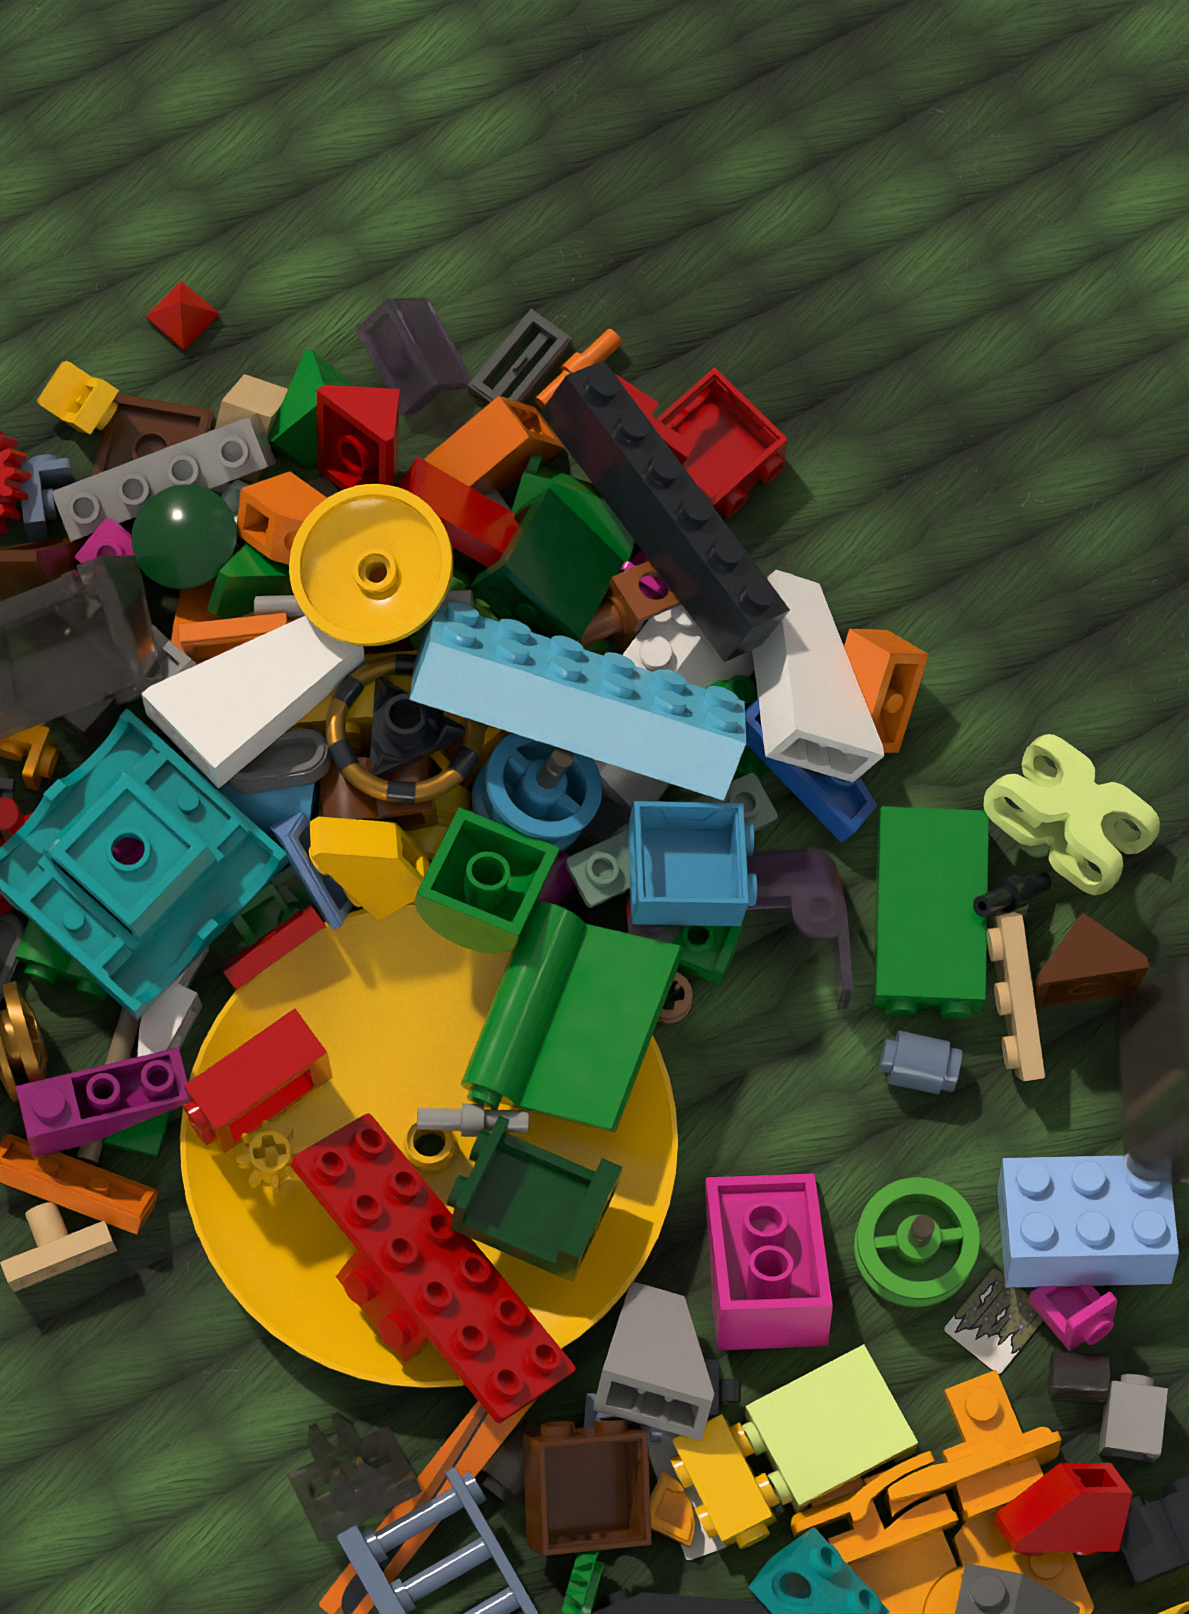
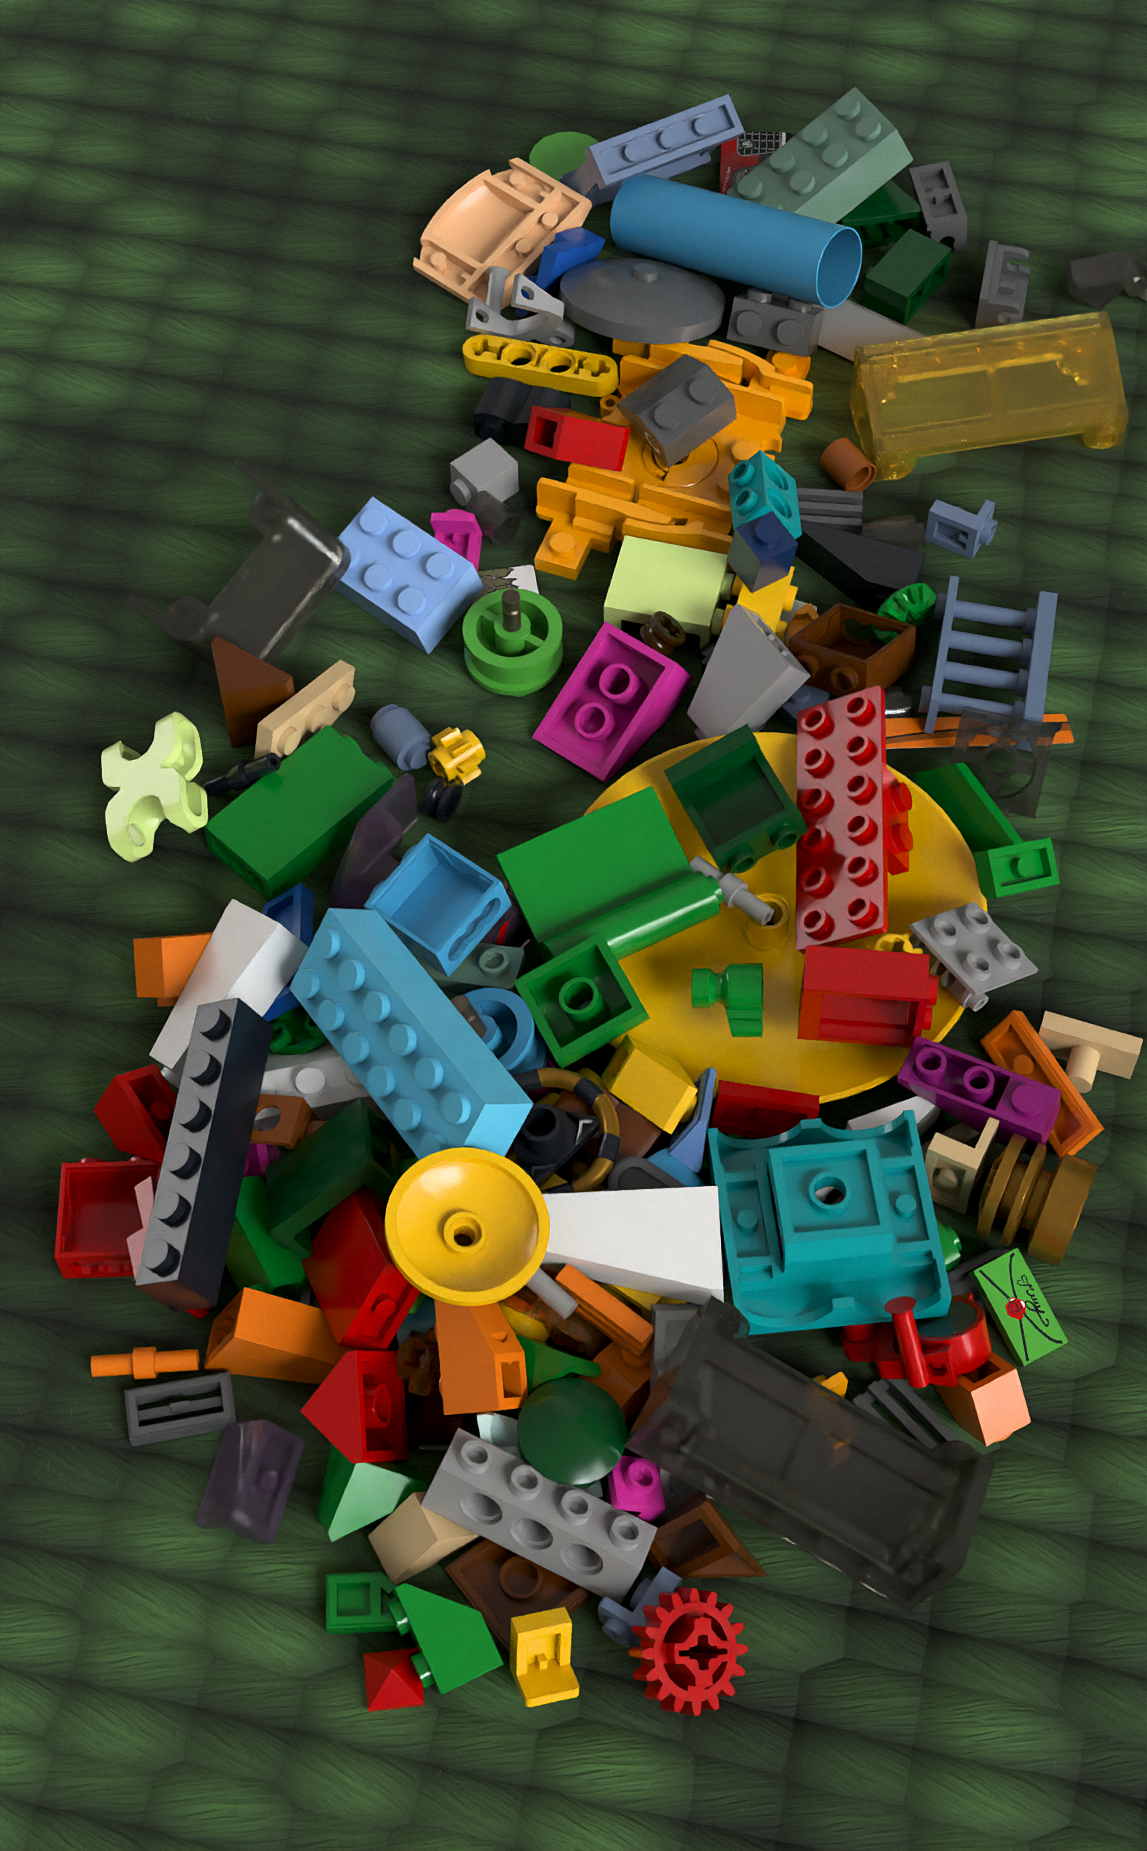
camera: 135 degrees left, 15 degrees down
none -> red slope [93,1064,177,1163]
none -> green tile [326,1572,398,1635]
none -> green slope [387,1583,504,1695]
none -> black bush [421,776,463,823]
none -> yellow gear [428,727,486,785]
none -> dark brown bush [640,611,686,657]
none -> green piece [691,963,763,1037]
none -> dark blue brick [726,511,798,593]
none -> light grey hinge [909,902,1039,1011]
none -> green piece [914,762,1060,900]
none -> tan panel [924,1117,1000,1215]

